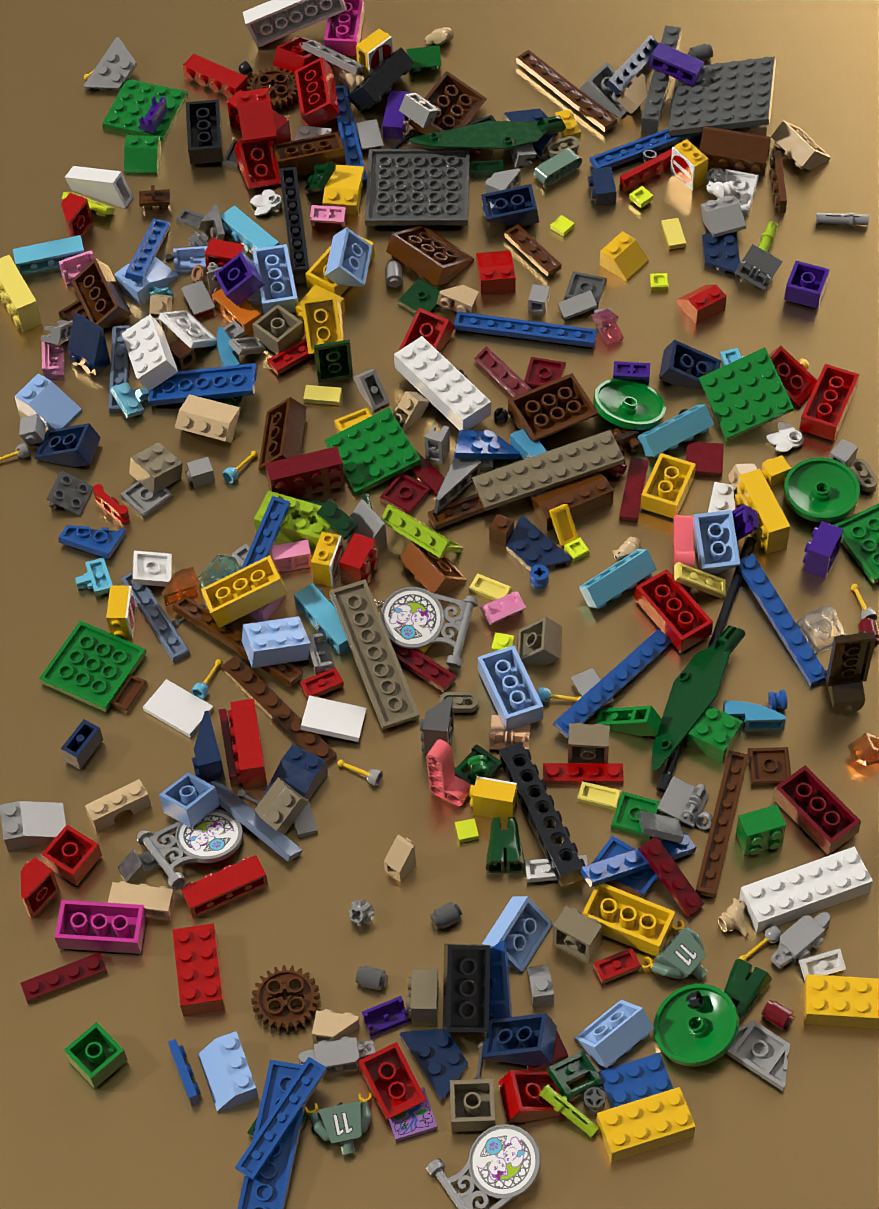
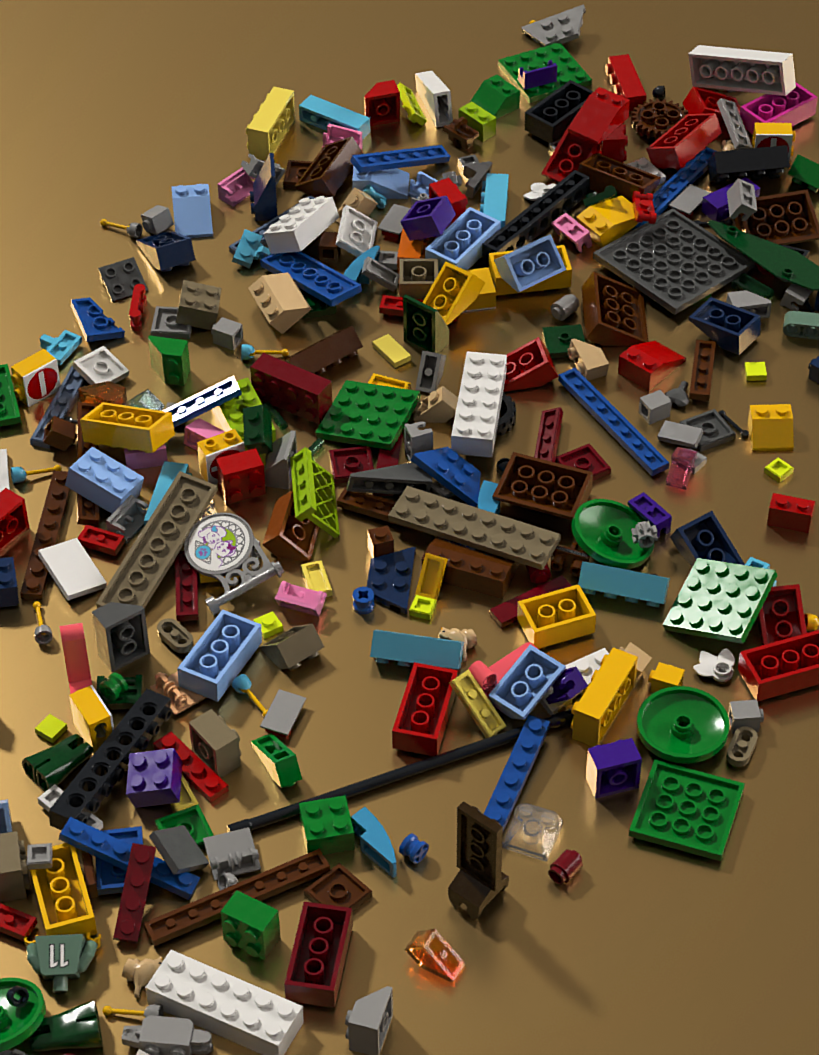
camera: 45 degrees right, 10 degrees down
blue plate [553,629,672,738] -> none
dark green wing [652,625,745,771] -> none
dark red tile [686,441,724,477] -> none
hinge [851,584,878,620] -> none
none -> light grey tile [27,843,53,870]
none -> reddish brown brick [43,416,77,451]
none -> dark purple brick [126,748,183,808]
none -> green slope [148,335,190,386]
none -> lime brick [458,101,496,142]
none -> light grey gear [631,521,658,548]
none -> red plate [632,191,657,224]
none -> dark grey rock [665,381,689,407]
none -> black hinge [718,410,749,439]

